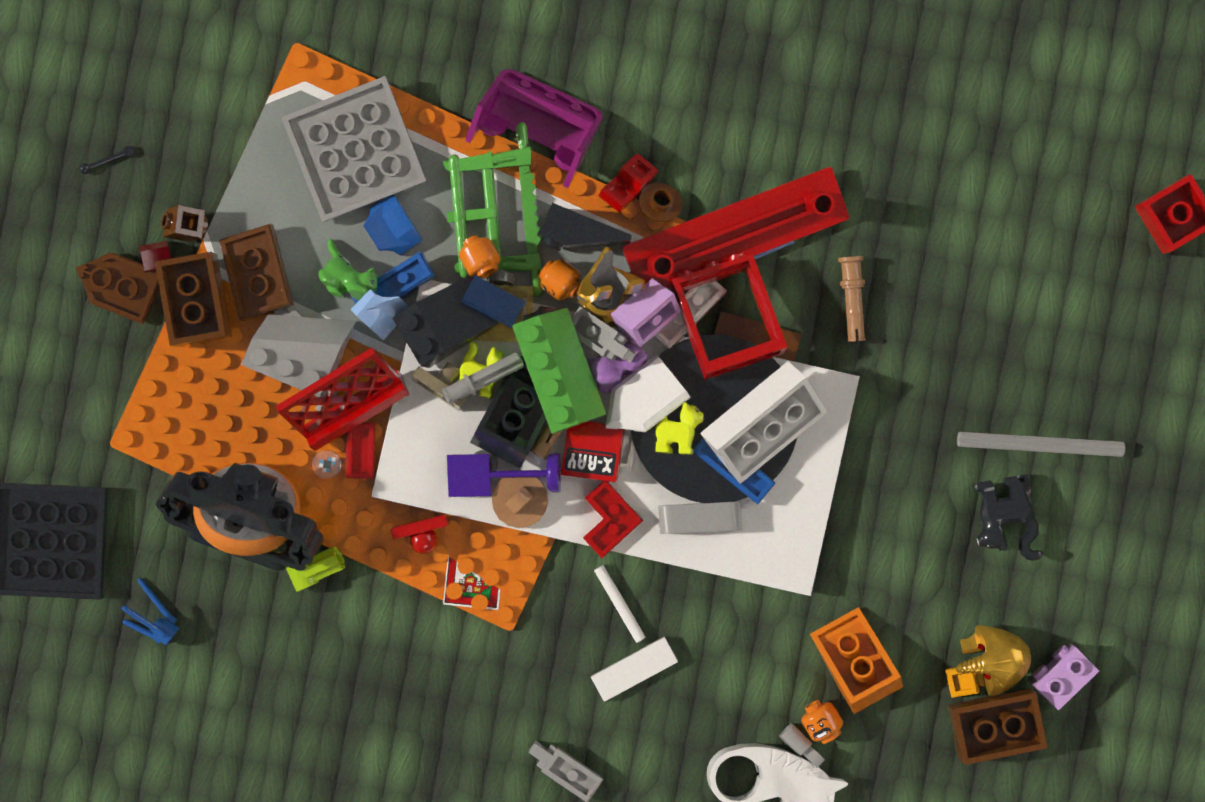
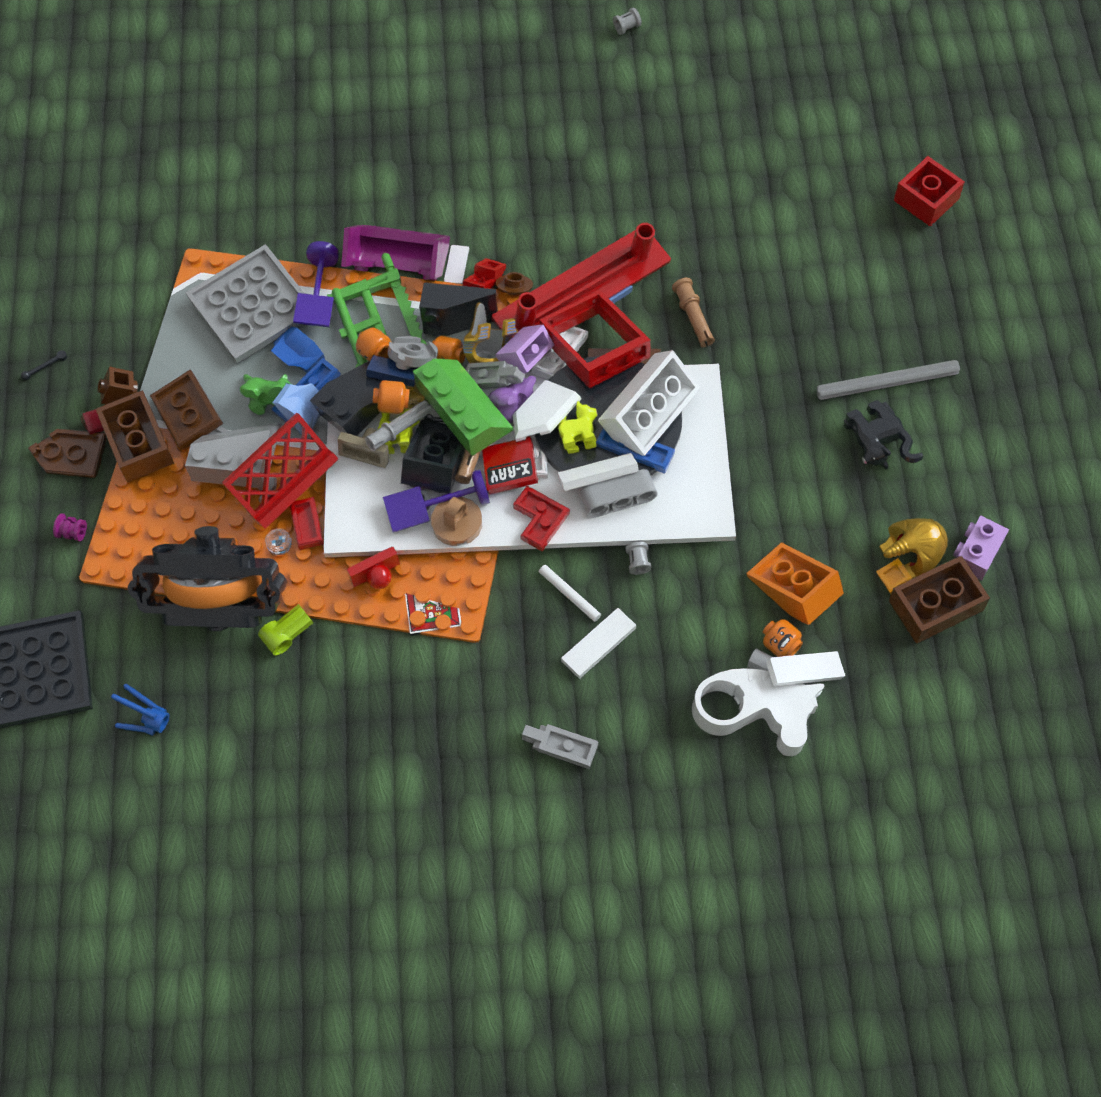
camera: 10 degrees left, 25 degrees down
none -> magenta bush [53,513,87,541]
none -> dark purple piece [293,241,339,327]
none -> orange head [373,380,409,414]
none -> light grey plate [388,336,438,370]
none -> white sticker [444,245,469,284]
none -> white tile [558,453,639,491]
none -> light grey bush [625,541,651,575]
none -> white tile [766,652,845,686]

